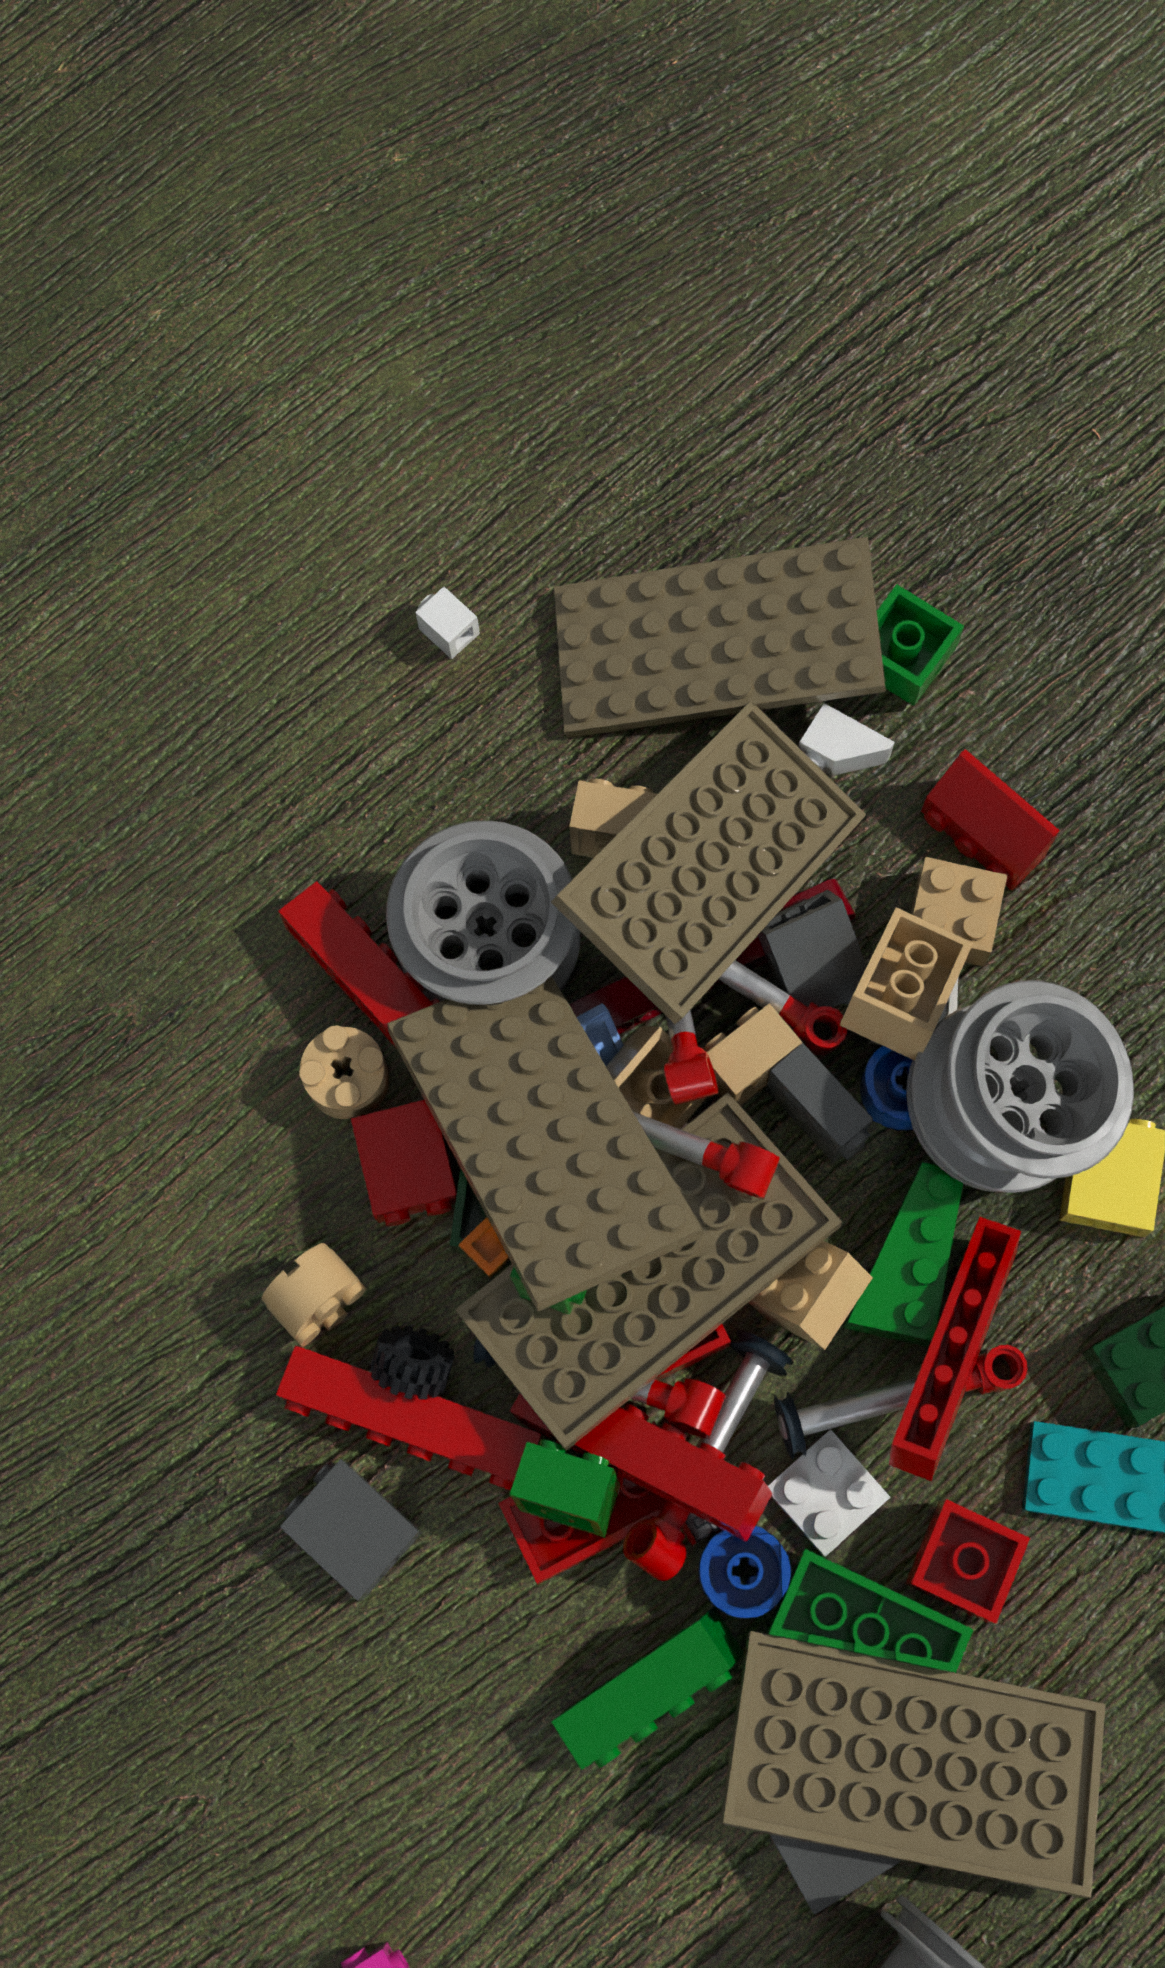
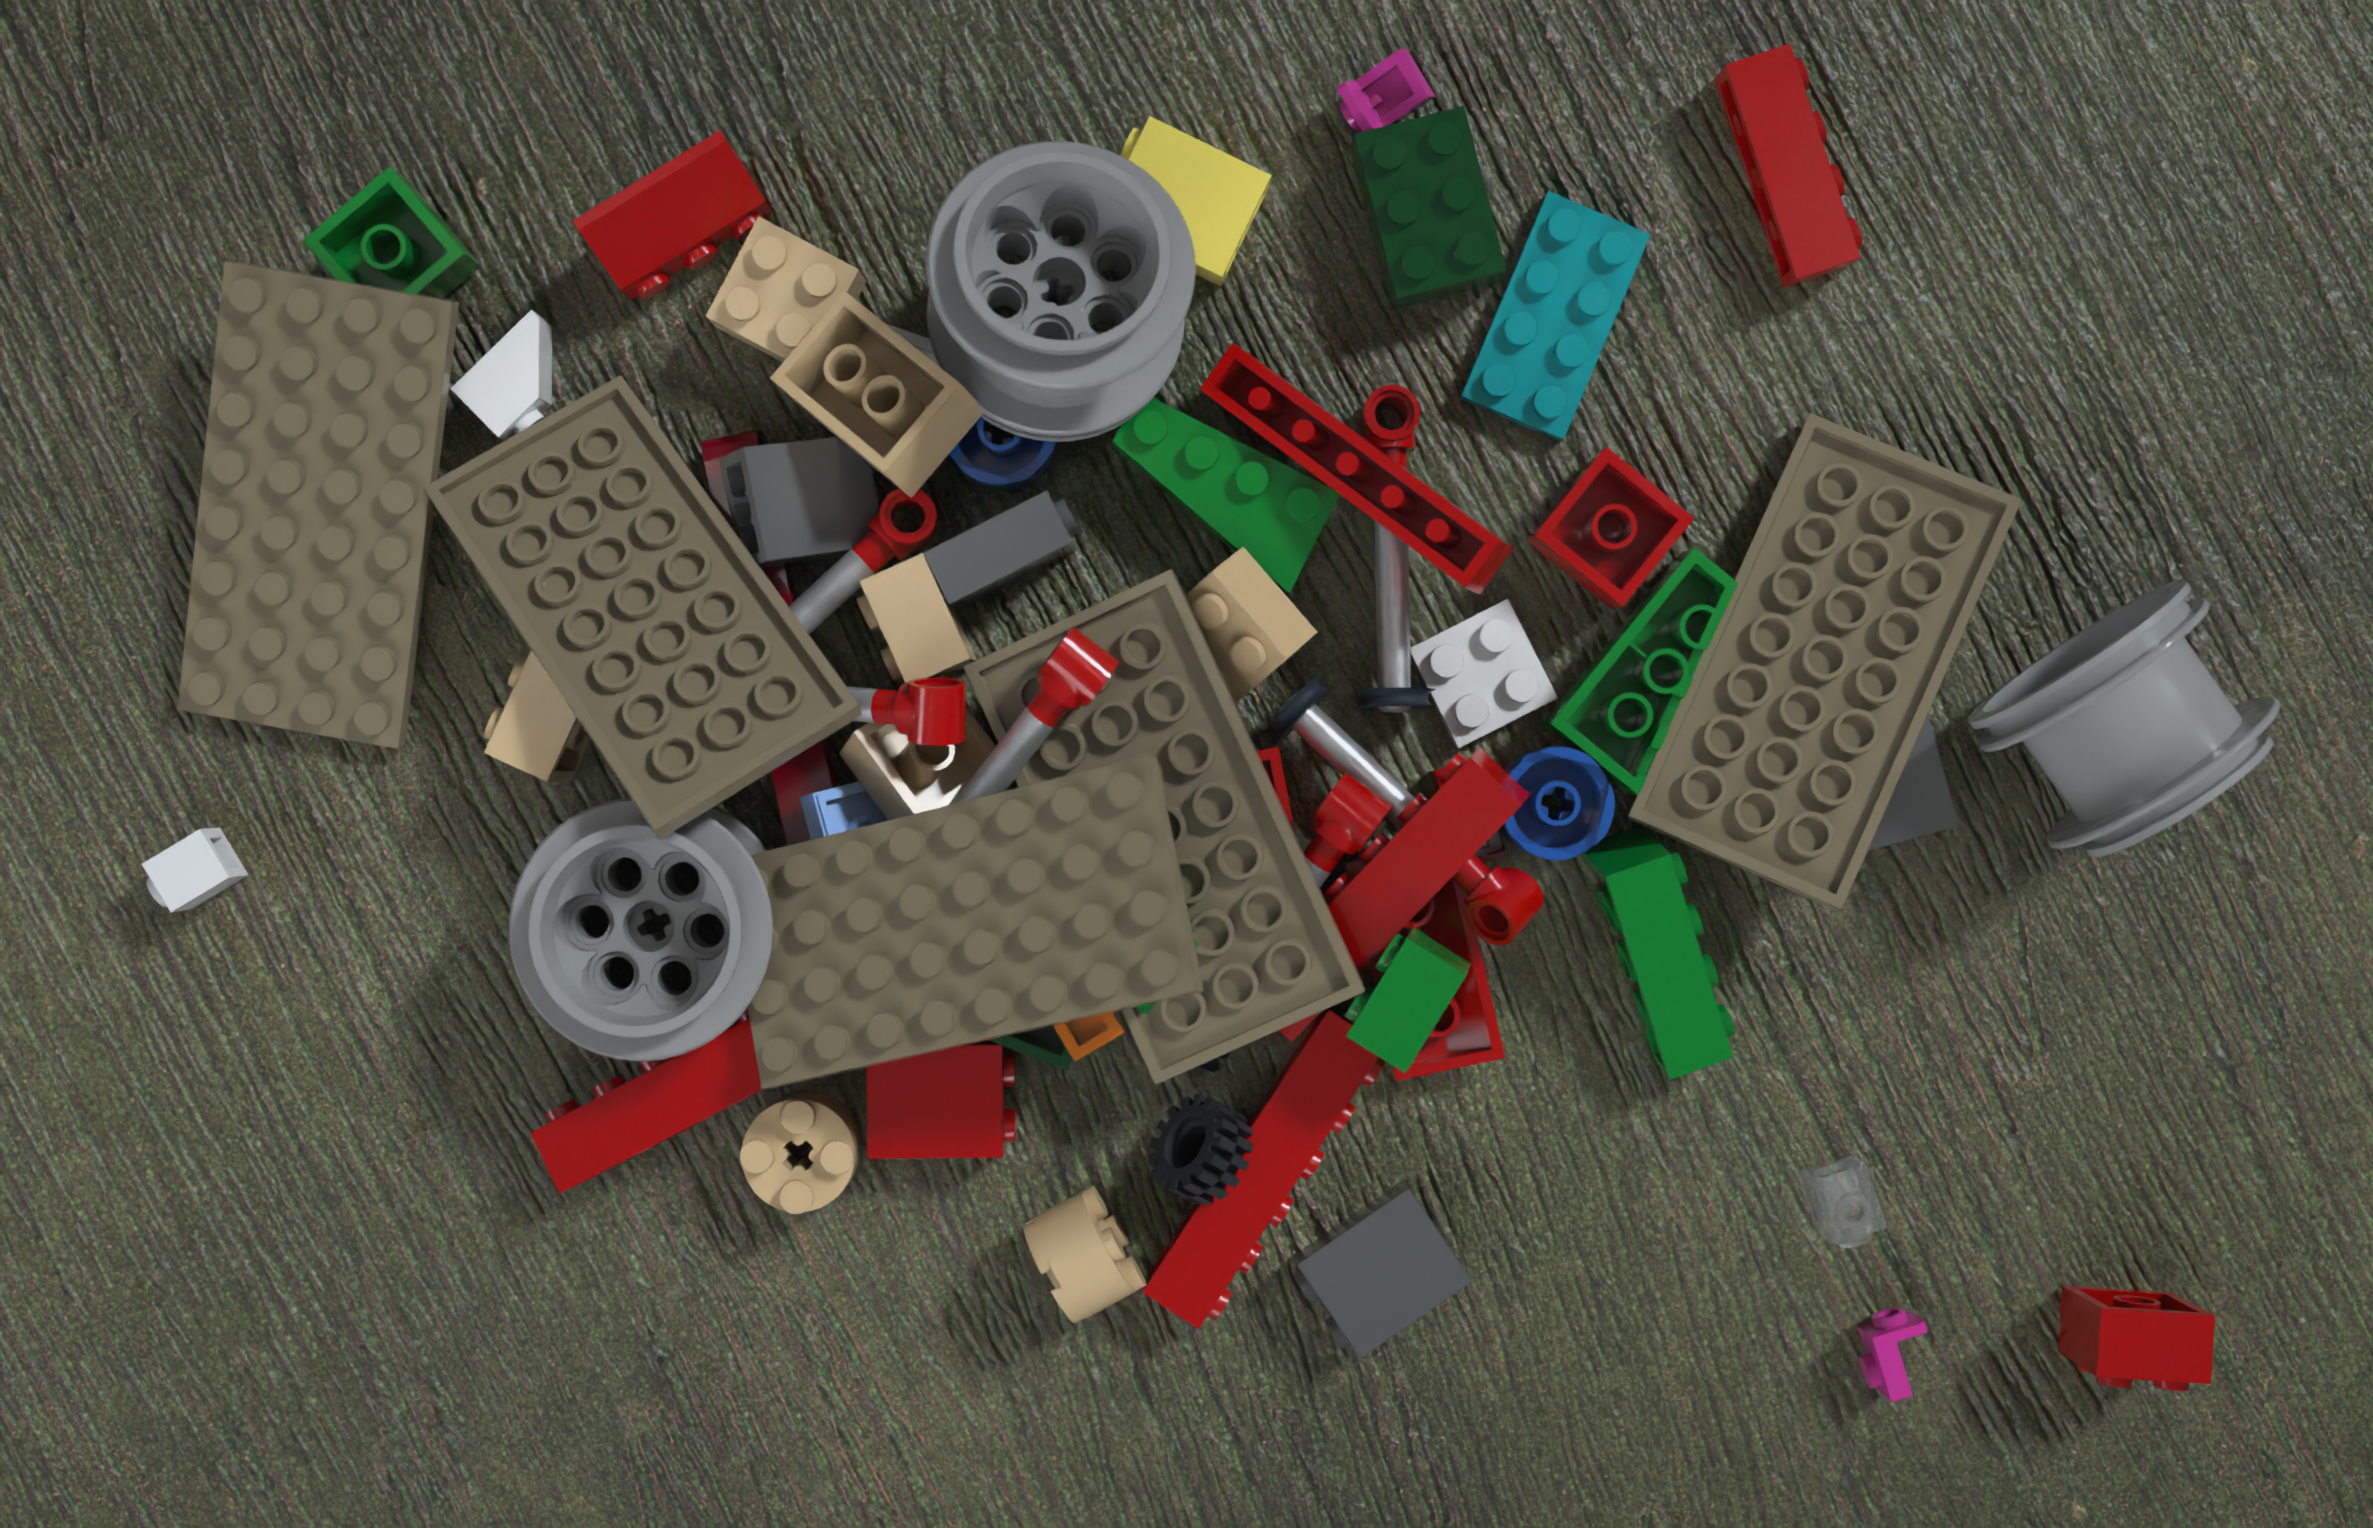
camera: 80 degrees left, 15 degrees up
none -> clear brick [1799,1155,1887,1248]

